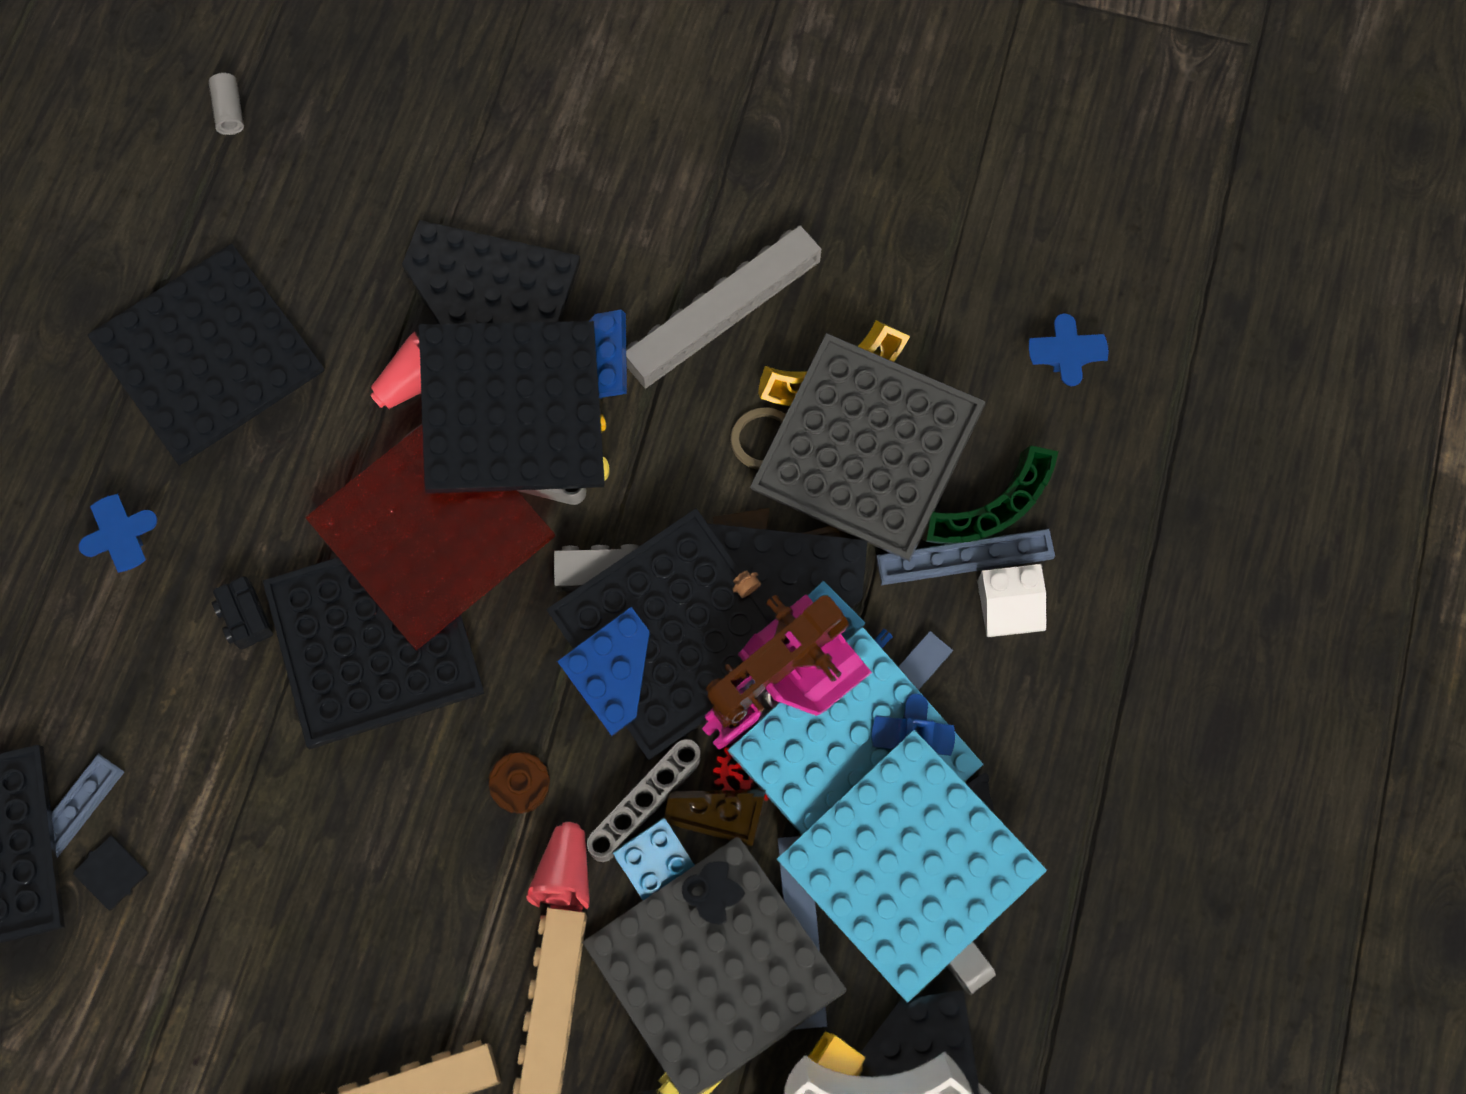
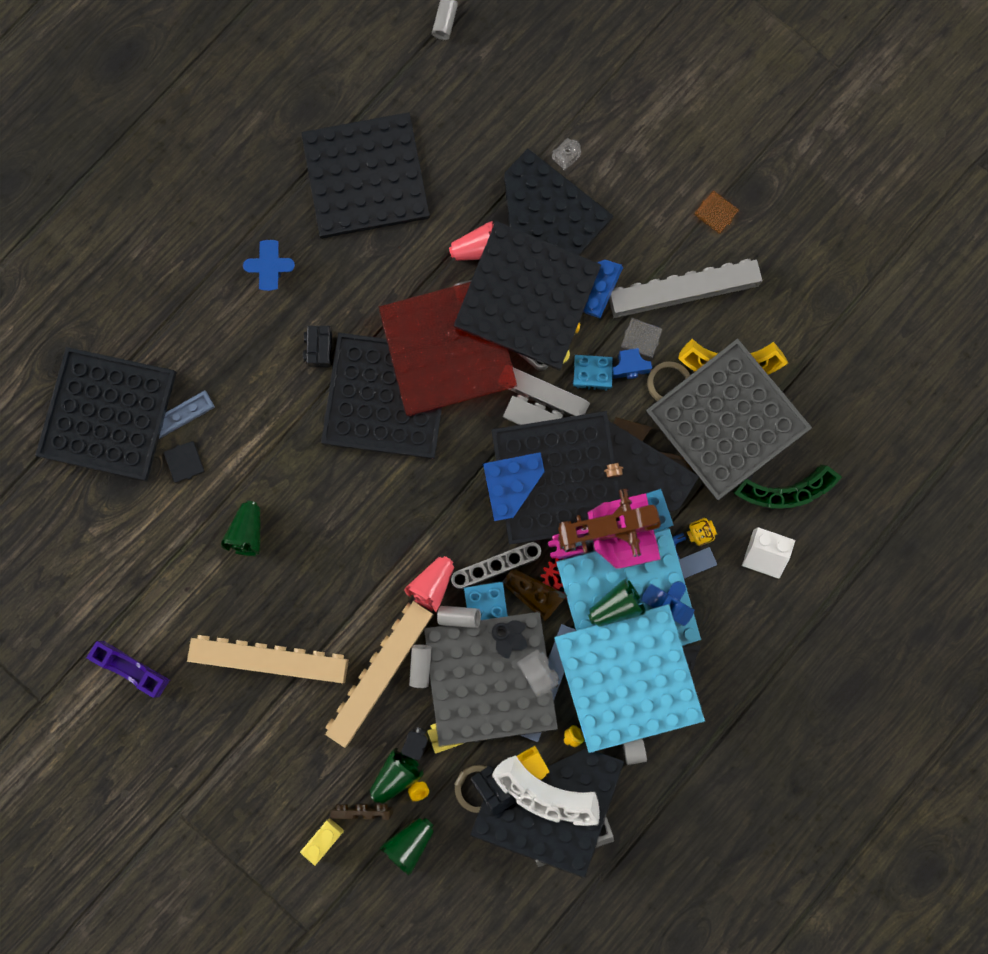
camera: 30 degrees right, 10 degrees up
reddish brown tile [489,752,550,814] -> none
sand blue tile [876,529,1055,585] -> none
blue piece [1029,314,1108,386] -> none
none -> dark green cone [220,501,260,556]
none -> light grey pin [409,644,431,688]
none -> light grey pin [437,606,481,628]
none -> light grey beam [497,365,590,417]
none -> clear brick [517,649,560,699]
none -> clear brick [552,138,581,170]
none -> yellow tile [564,725,584,747]
none -> dark azure hinge [573,355,612,391]
none -> dark green cone [588,578,646,627]
none -> blue brick [612,348,652,379]
none -> clear piece [621,318,662,358]
none -> yellow head [687,518,717,546]
none -> clear orange piece [694,190,739,234]

